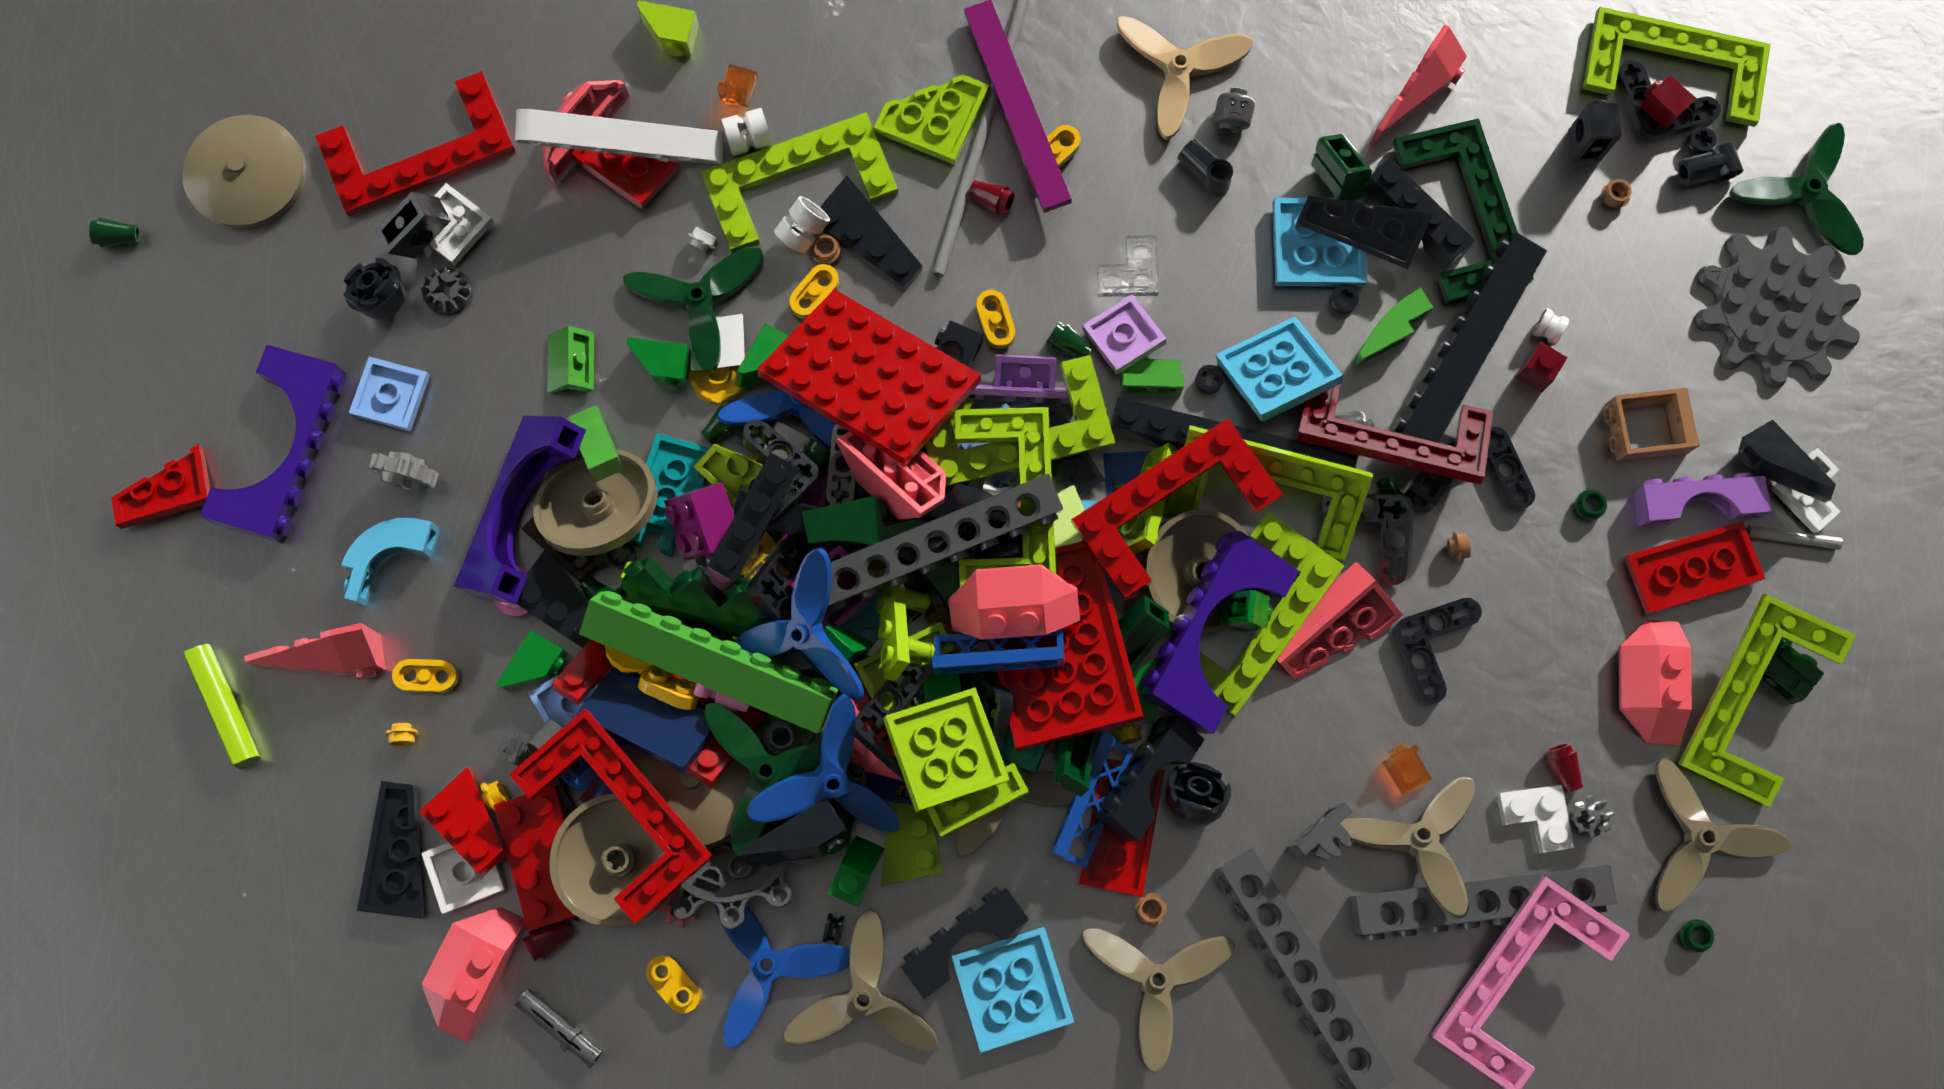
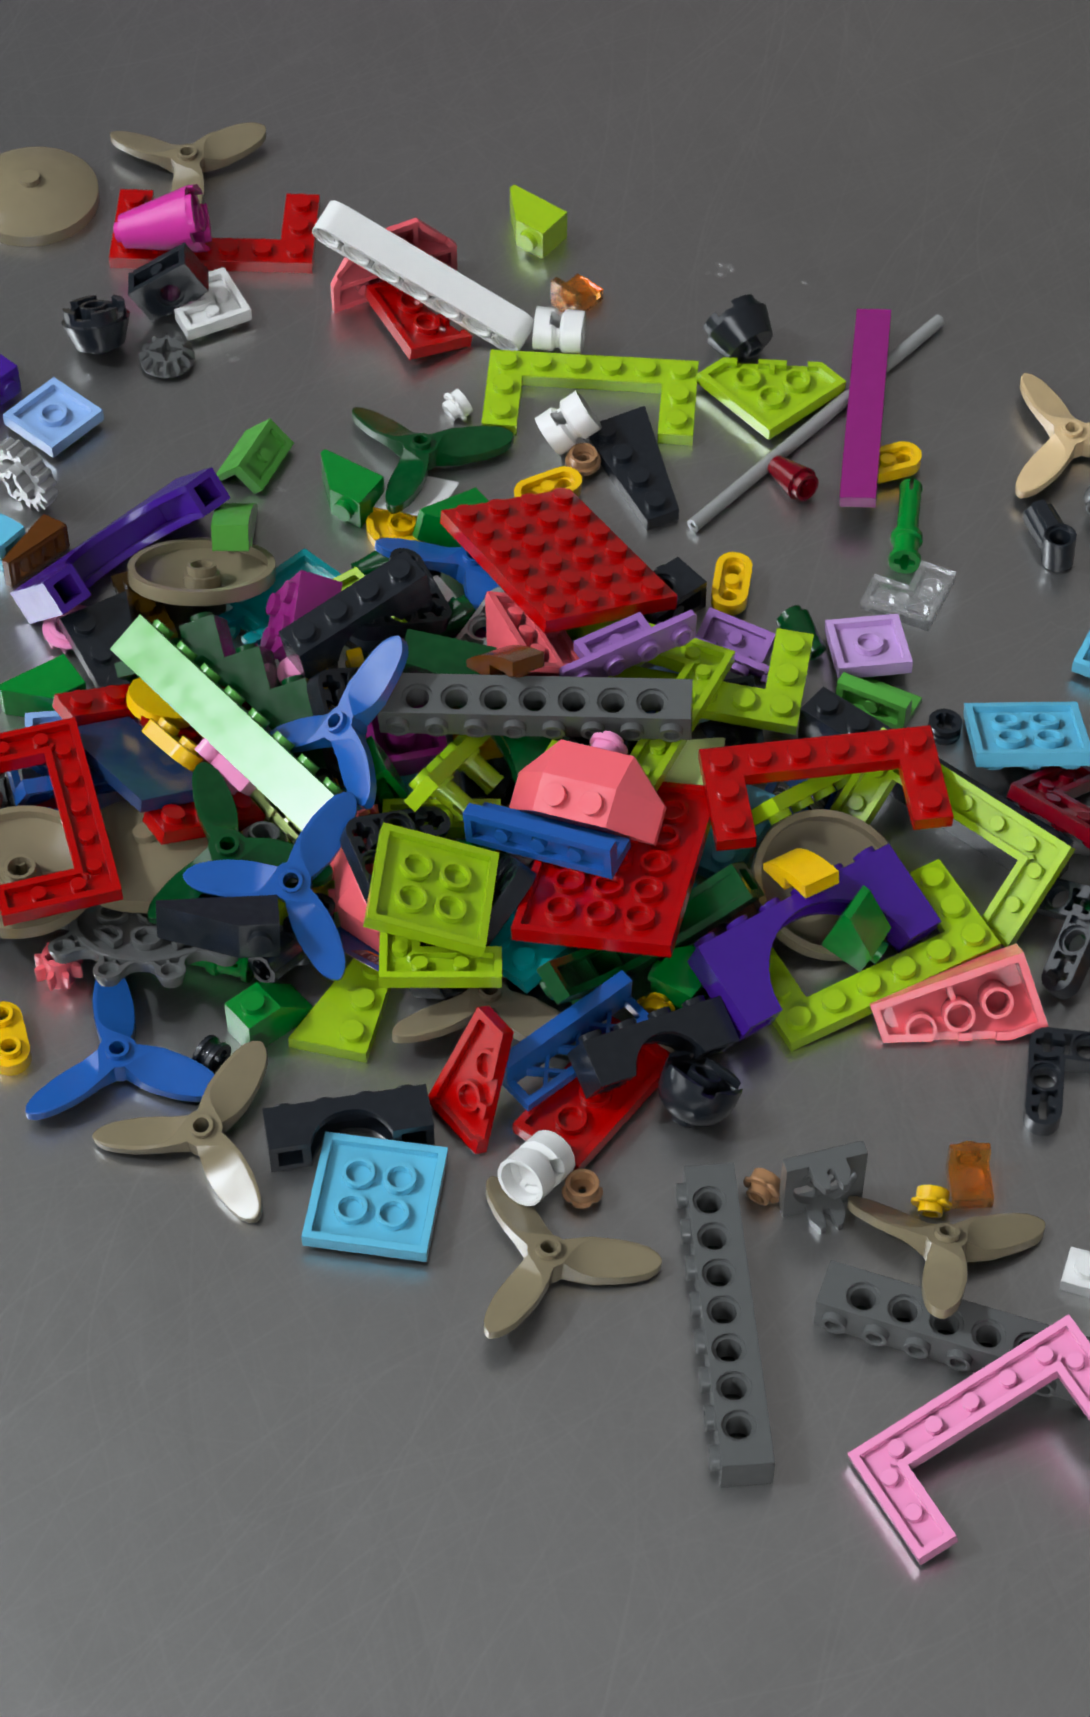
camera: 30 degrees right, 25 degrees down
none -> reddish brown slope [2,514,70,588]
none -> dark tan piece [110,122,266,204]
none -> dark pink cone [113,184,212,253]
none -> red wing [428,1005,514,1154]
none -> reddish brown slope [467,645,544,678]
none -> white wheel [498,1130,575,1206]
none -> medium lavender bracket [559,610,697,677]
none -> bright pink plate [590,731,628,754]
none -> black cone [703,294,773,362]
none -> medium nougat plate [743,1168,781,1206]
none -> yellow slope [763,848,839,899]
none -> green pin [888,479,923,574]
none -> yellow plate [911,1185,952,1218]

